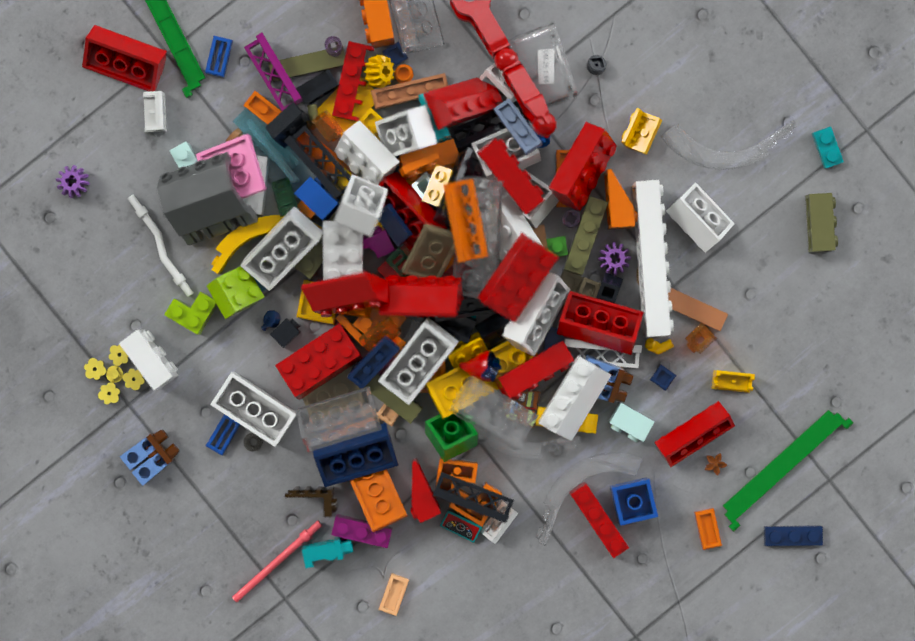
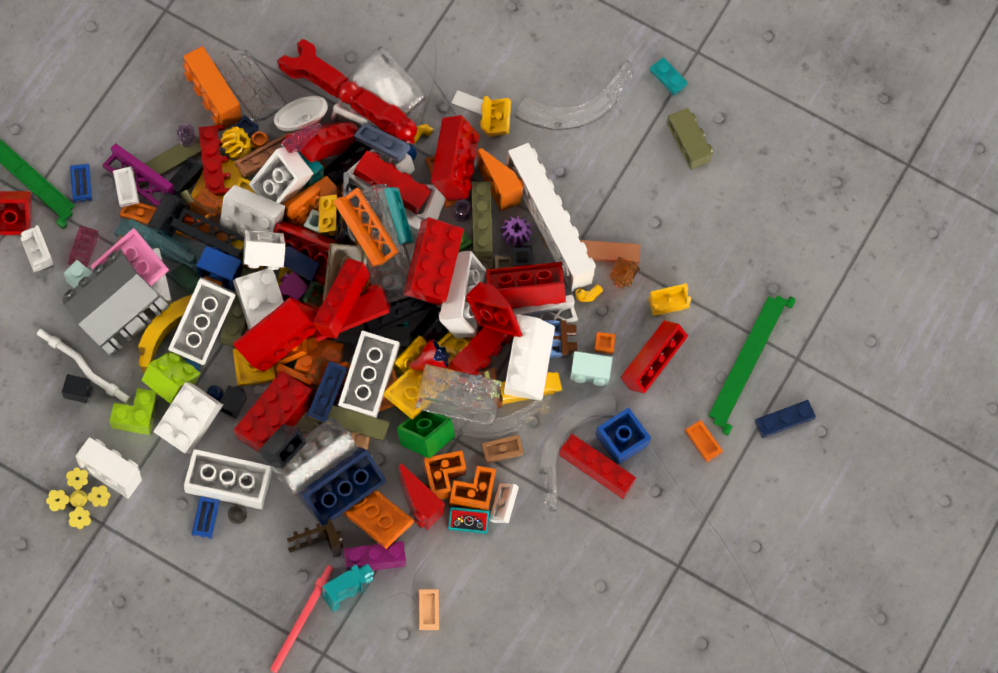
camera: 25 degrees left, 20 degrees down
medium blue hips [120,429,180,486] -> none
black fence [433,472,514,523] -> none
black tile [586,55,607,75] -> none
dark blue tile [649,364,677,391] -> none
white slope [666,182,735,253] -> none
dark orange plant [705,453,728,476] -> none
none -> black brick [62,374,94,403]
none -> clear pink slope [68,225,99,268]
none -> white tile [113,166,139,208]
none -> white brick [154,382,223,454]
none -> black brick [259,424,306,469]
none -> white dish [274,96,328,132]
none -> clear pink slope [281,123,322,153]
none -> red brick [313,258,370,339]
none -> teal tile [384,187,414,245]
none -> yellow arm [413,124,433,145]
none -> white sticker [452,90,483,115]
none -> red slope [466,282,522,337]
none -> medium nougat plate [481,435,524,464]
none -> orange plate [594,332,616,355]

